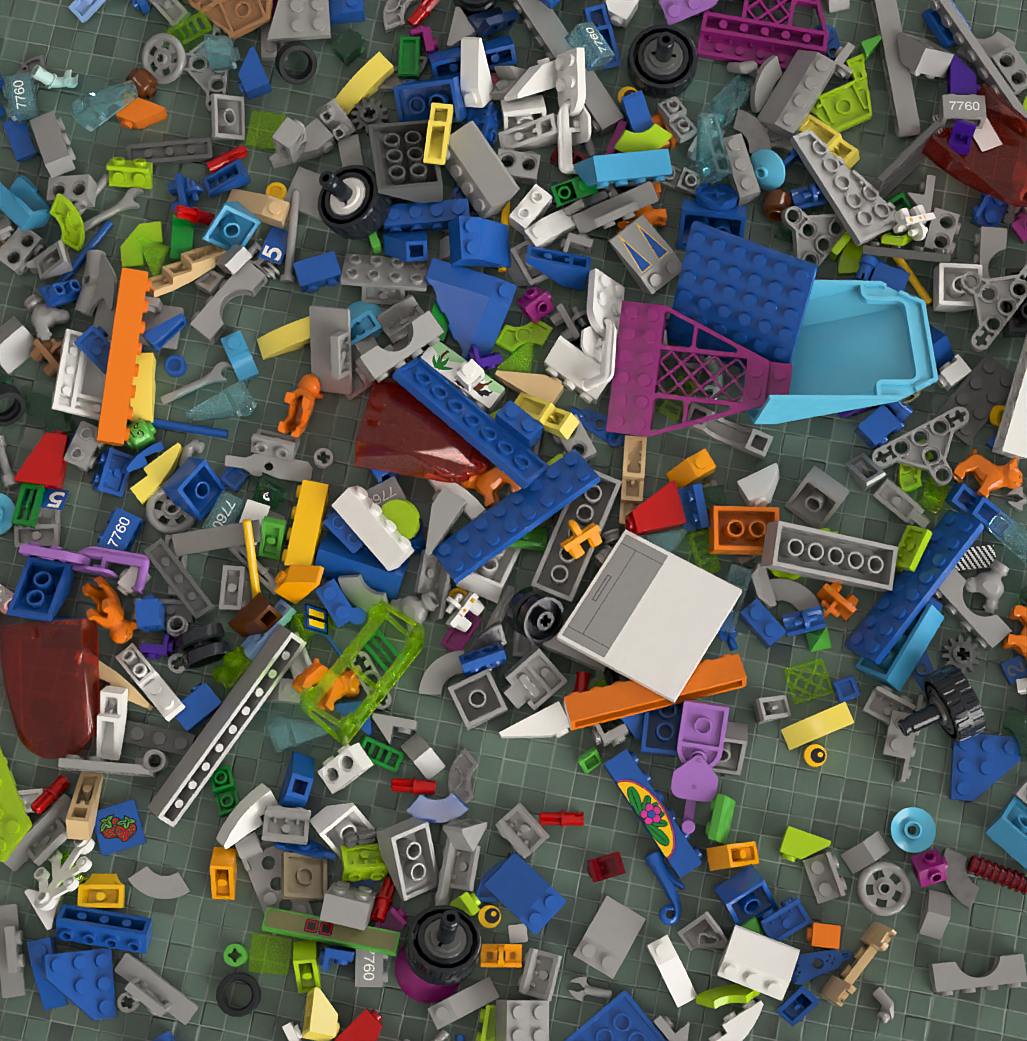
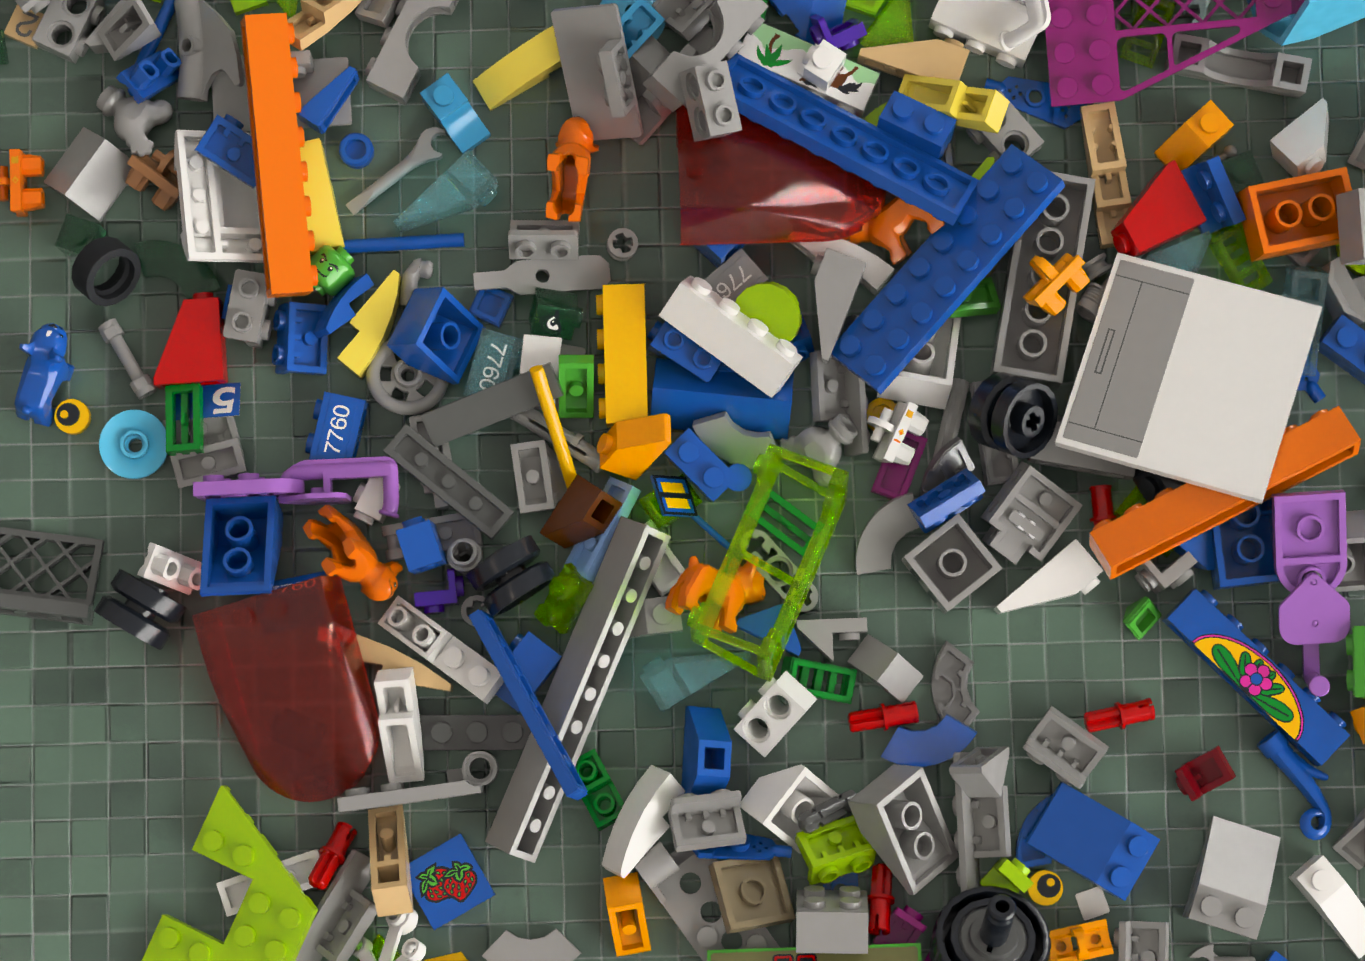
camera: 15 degrees left, 5 degrees up
none -> blue tile [468,609,588,801]
none -> light grey brick [679,60,742,142]

